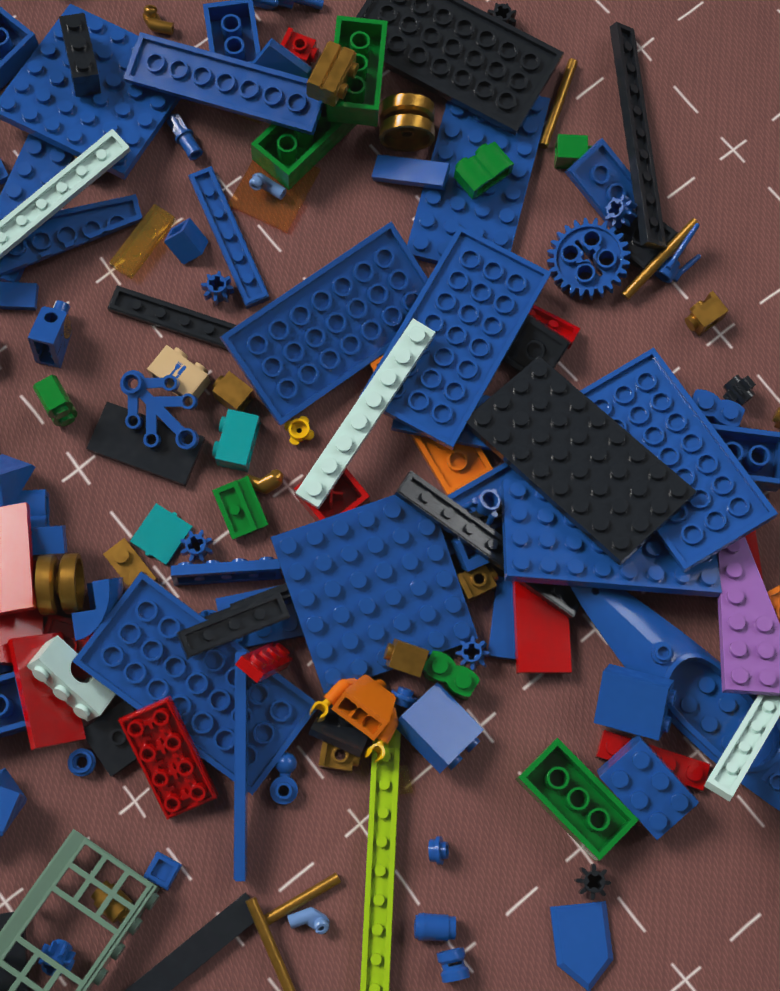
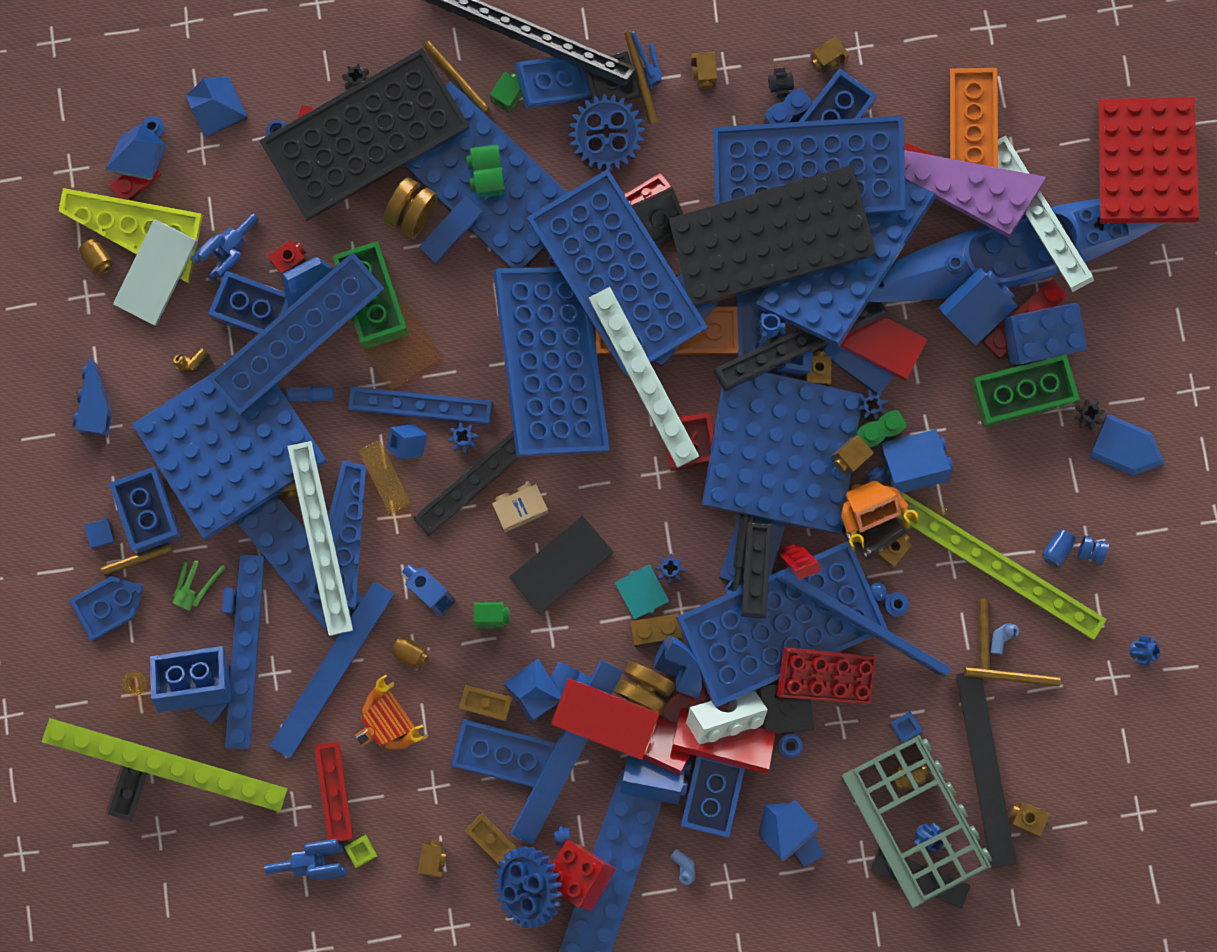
camera: 55 degrees left, 5 degrees up
black brick [59,13,101,97] -> none
blue plant [120,370,199,450] -> none
blue plate [171,557,282,586] -> none
pearl gold brick [212,371,255,412] -> none
teal brick [212,409,261,472] -> none
green plate [212,475,269,540] -> none
pearl gold arm [248,469,284,494] -> none
medium blue arm [249,173,287,200] -> none
yellow plate [284,416,314,445] -> none
pearl gold brick [306,41,359,107] -> none
green brick [326,15,388,127] -> none
blue plate [428,836,449,865] -> none
blue gear [605,195,638,229] -> none

